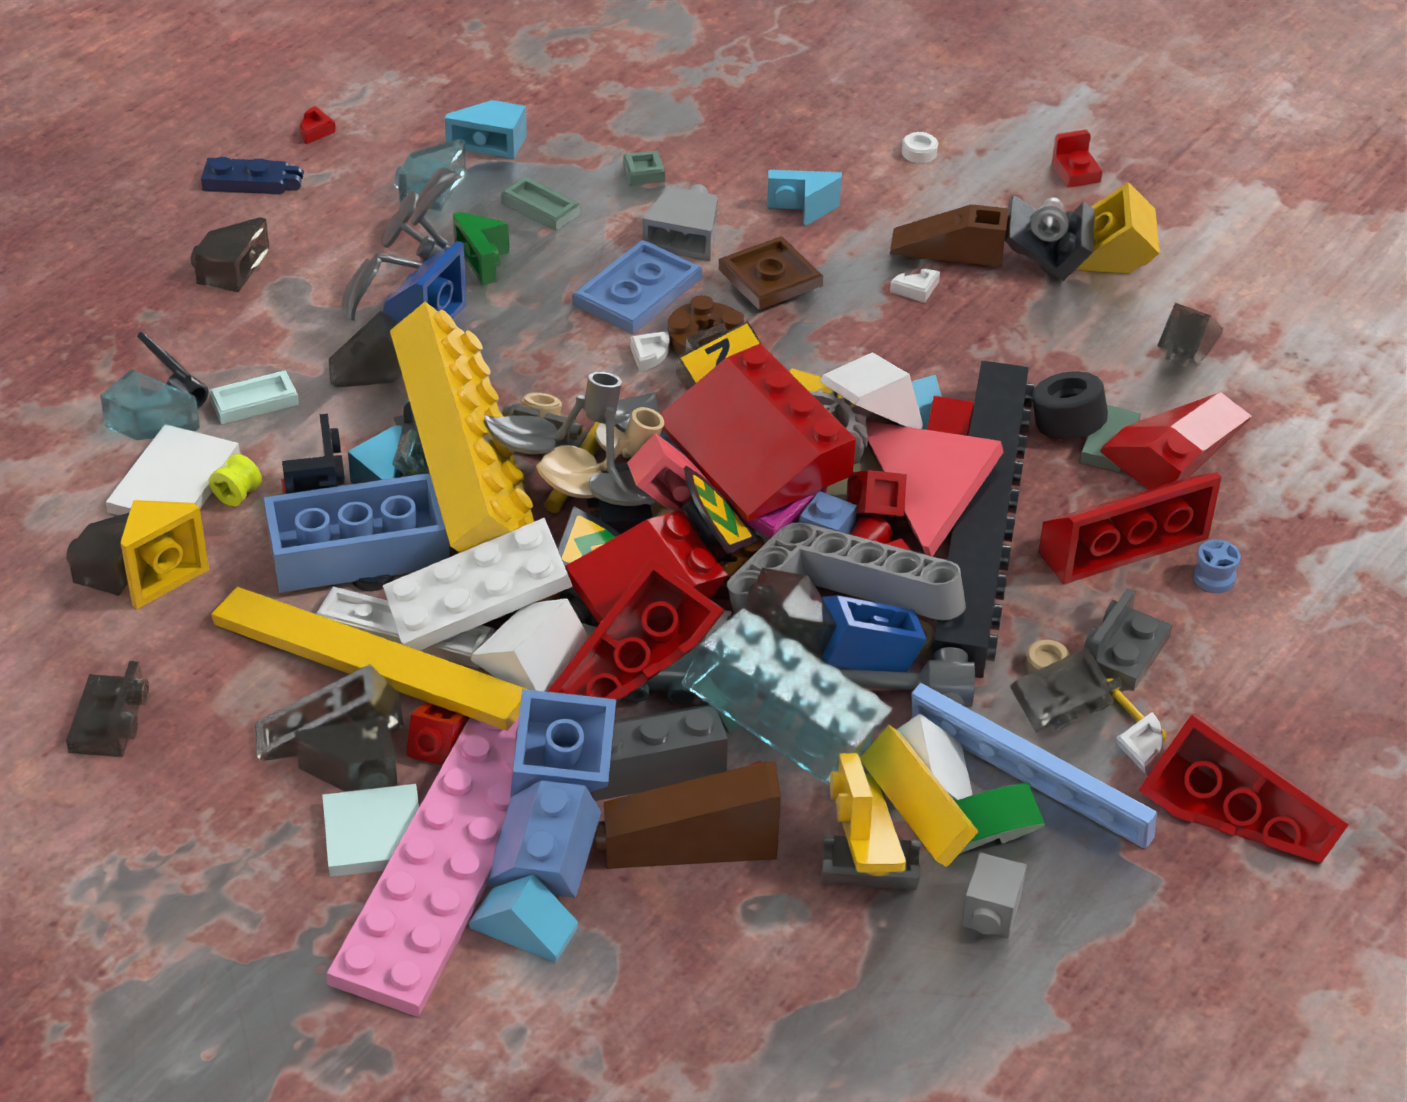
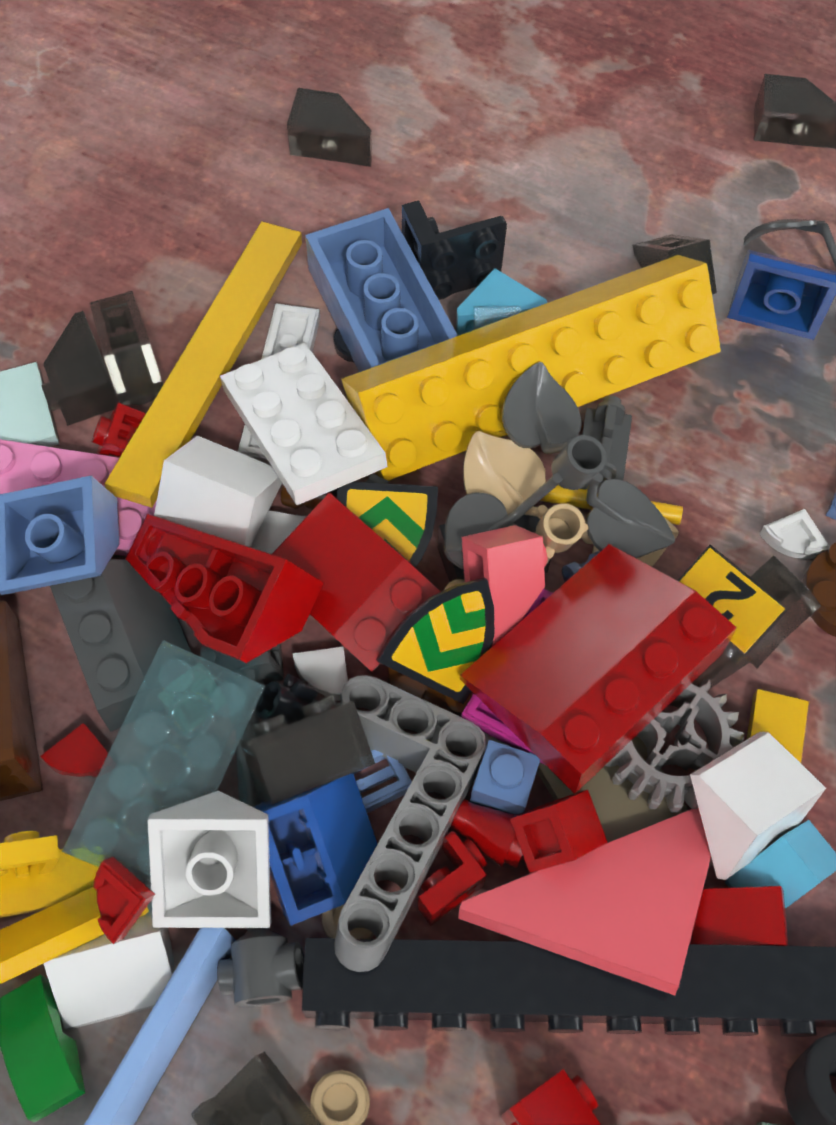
camera: 80 degrees right, 20 degrees up
clear smoke bracket [66,661,149,757] -> none
clear light blue slope [100,369,200,441] -> none
white tile [106,424,240,518] -> none
yellow slope [121,500,209,609] -> none
black plant [128,332,209,413] -> none
neon yellow wheel [208,454,262,507] -> none
light aqua tile [209,371,299,425] -> none
tan tile [521,393,562,419] -> none
none -> red tile [93,856,155,945]
none -> white slope [148,791,271,928]

